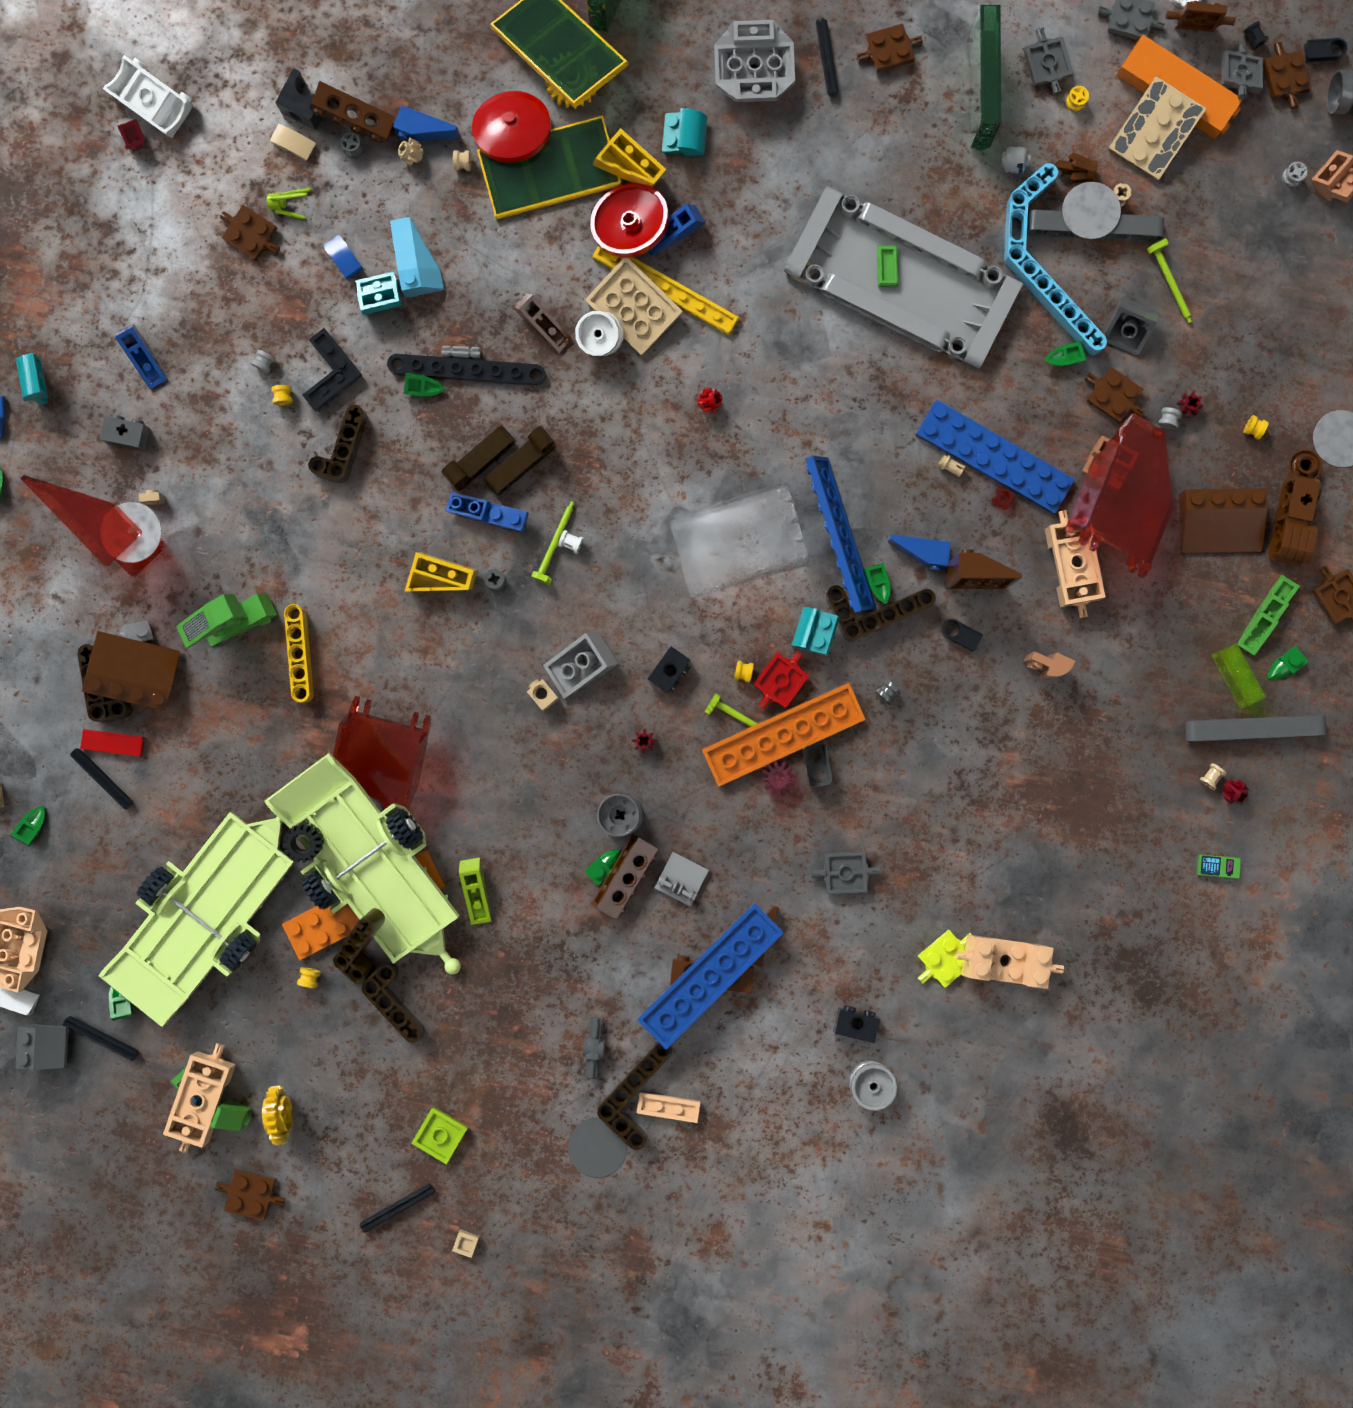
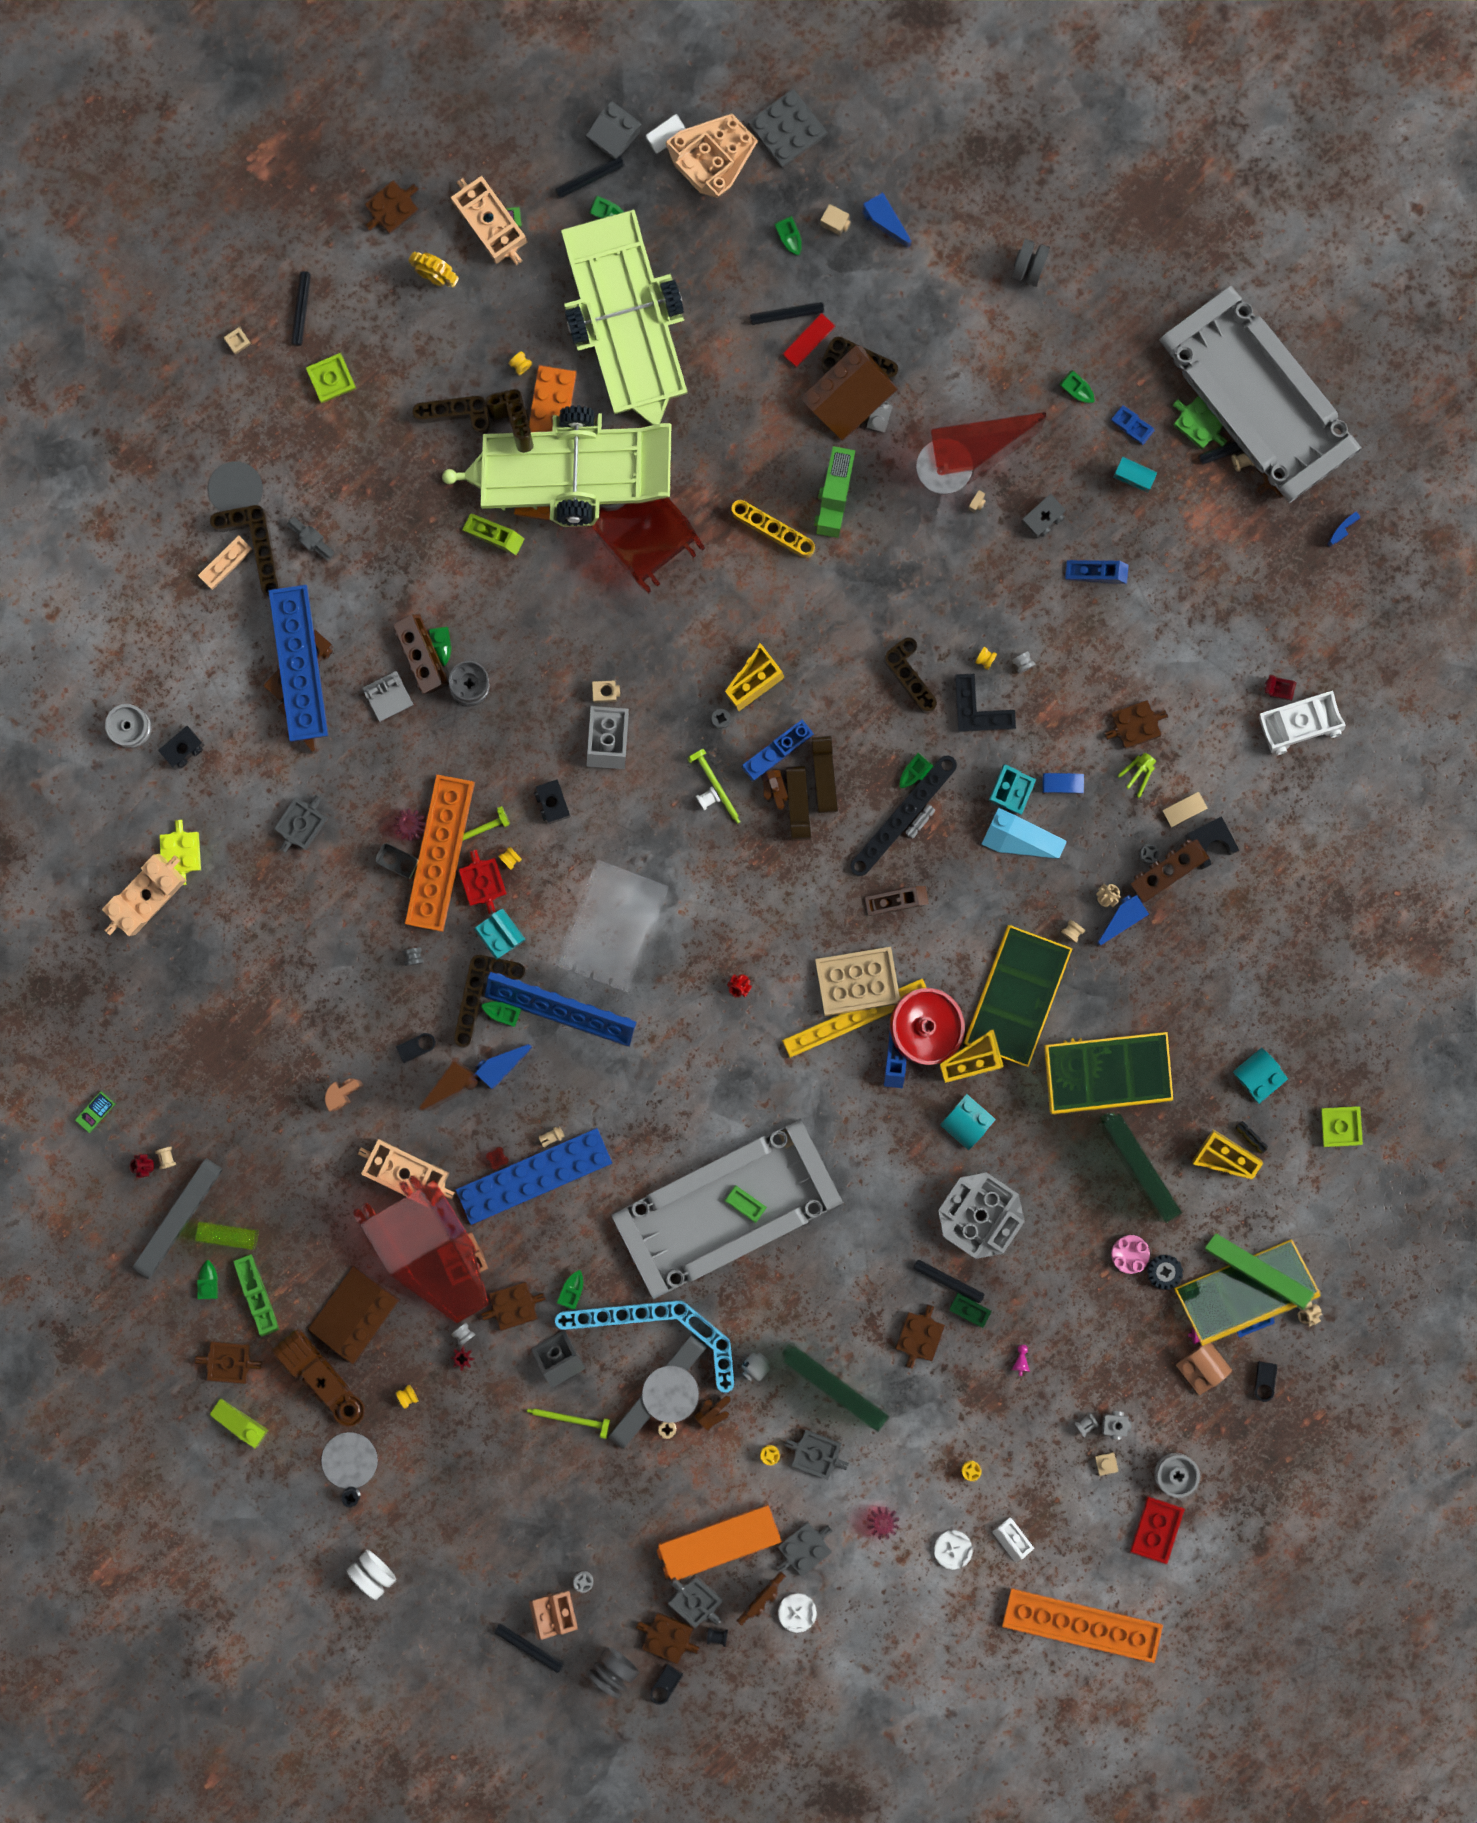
camera: 125 degrees right, 0 degrees up
bright green slope [210,1100,252,1131] -> none
black tyre [283,822,324,863] -> none
red dish [472,91,551,163] -> none
white wheel [575,311,624,356] -> none
dark red gear [631,729,657,754] -> none
tan plate [1108,76,1207,180] -> none
none -> reddish brown rock [761,770,788,810]
none -> dark green plate [949,1293,992,1328]

